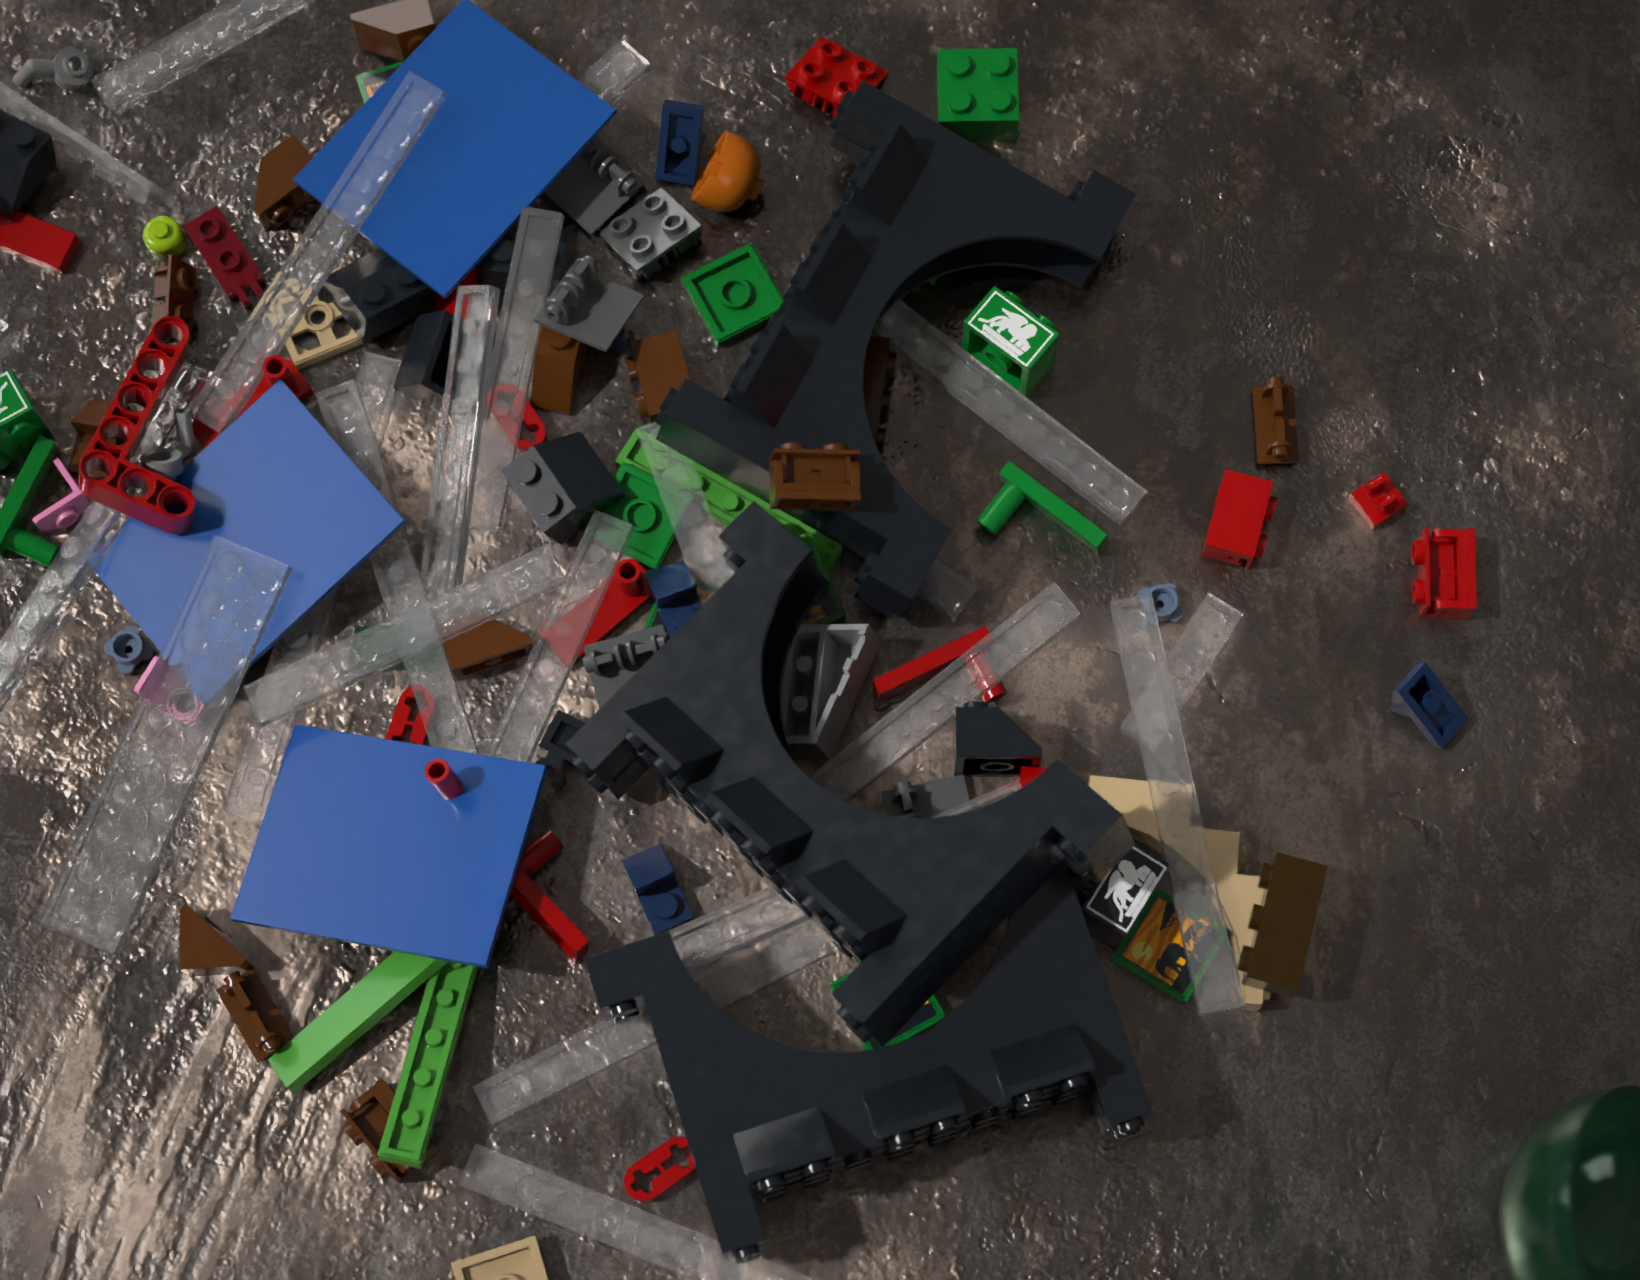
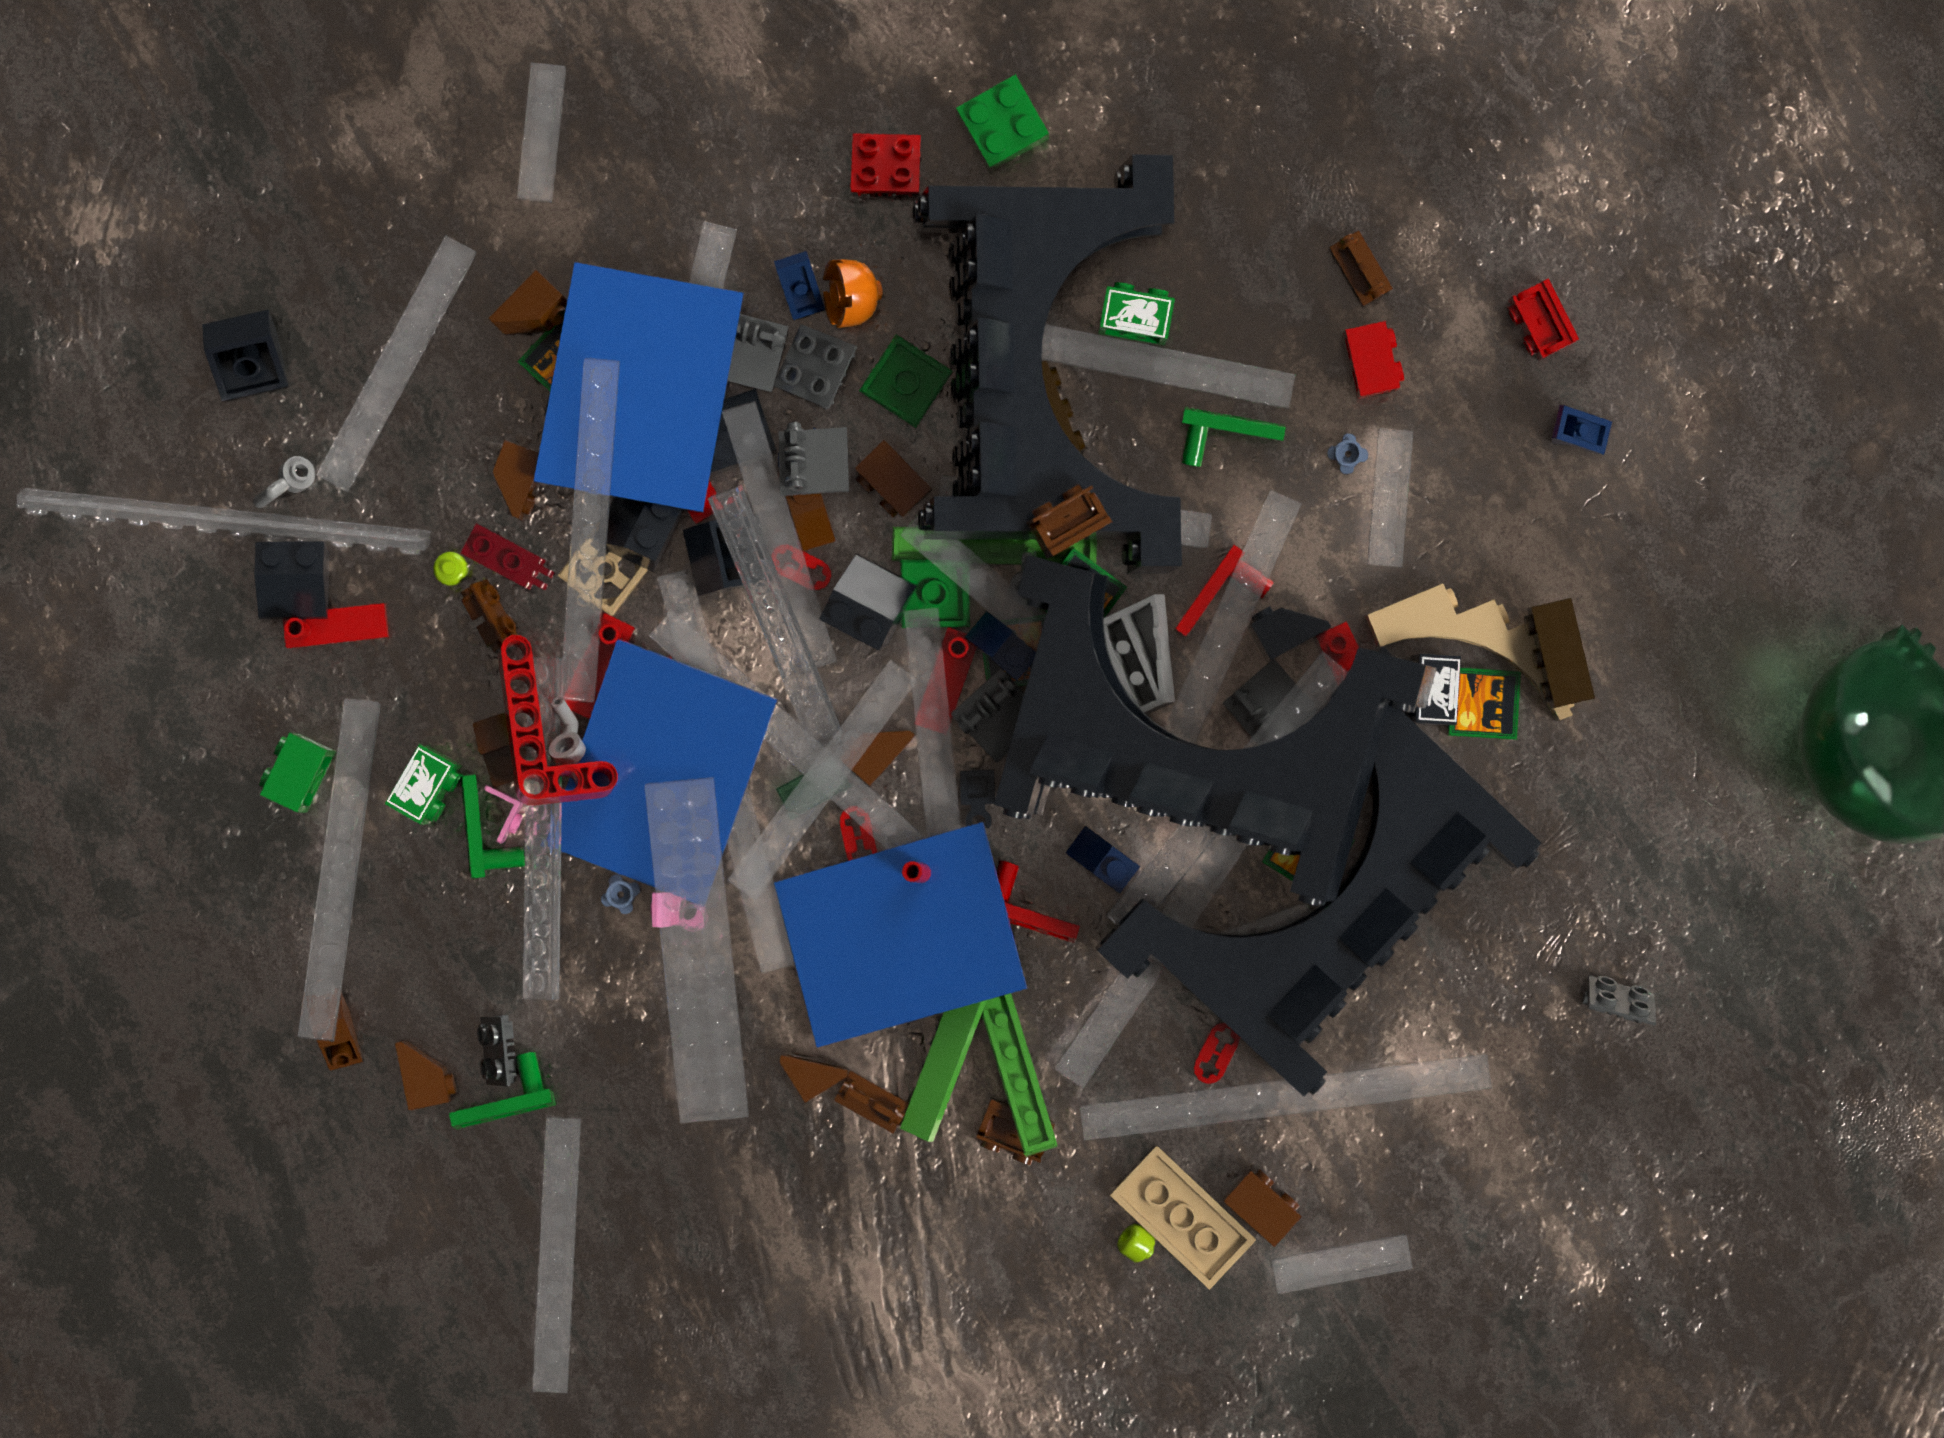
camera: 30 degrees left, 15 degrees up
clear plate [1109,594,1243,1017] -> none
red tile [1349,472,1408,530] -> none

